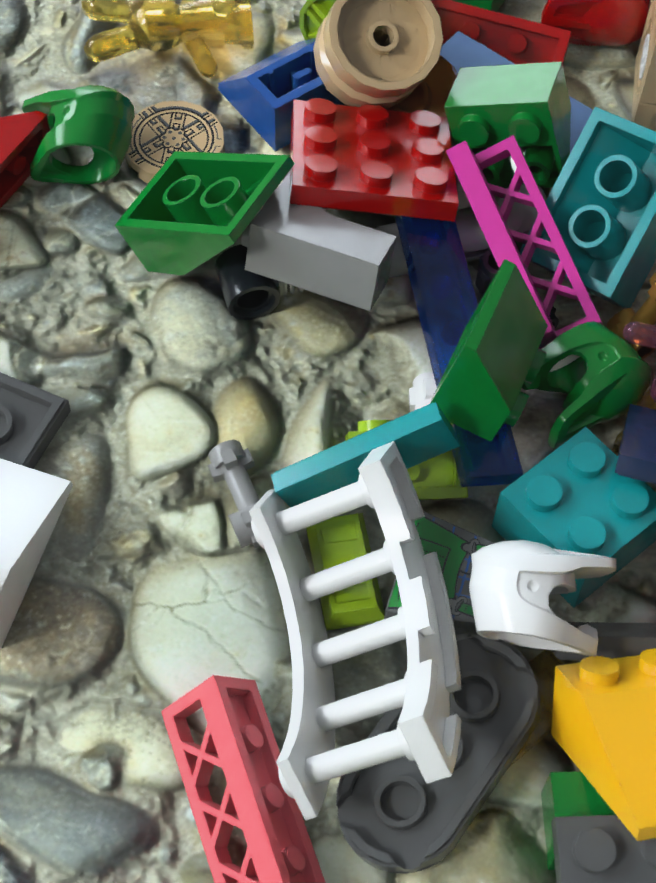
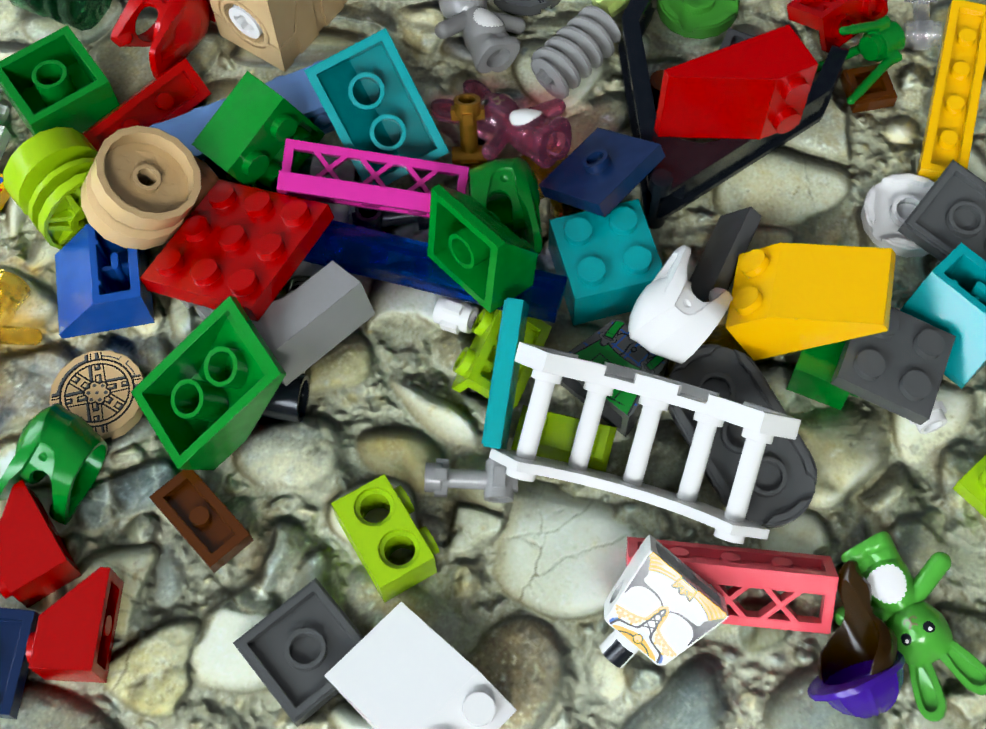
camera: 60 degrees left, 5 degrees up
none -> reddish brown plate [149,470,254,573]
none -> lime brick [331,474,440,603]
none -> white torso [599,534,729,668]

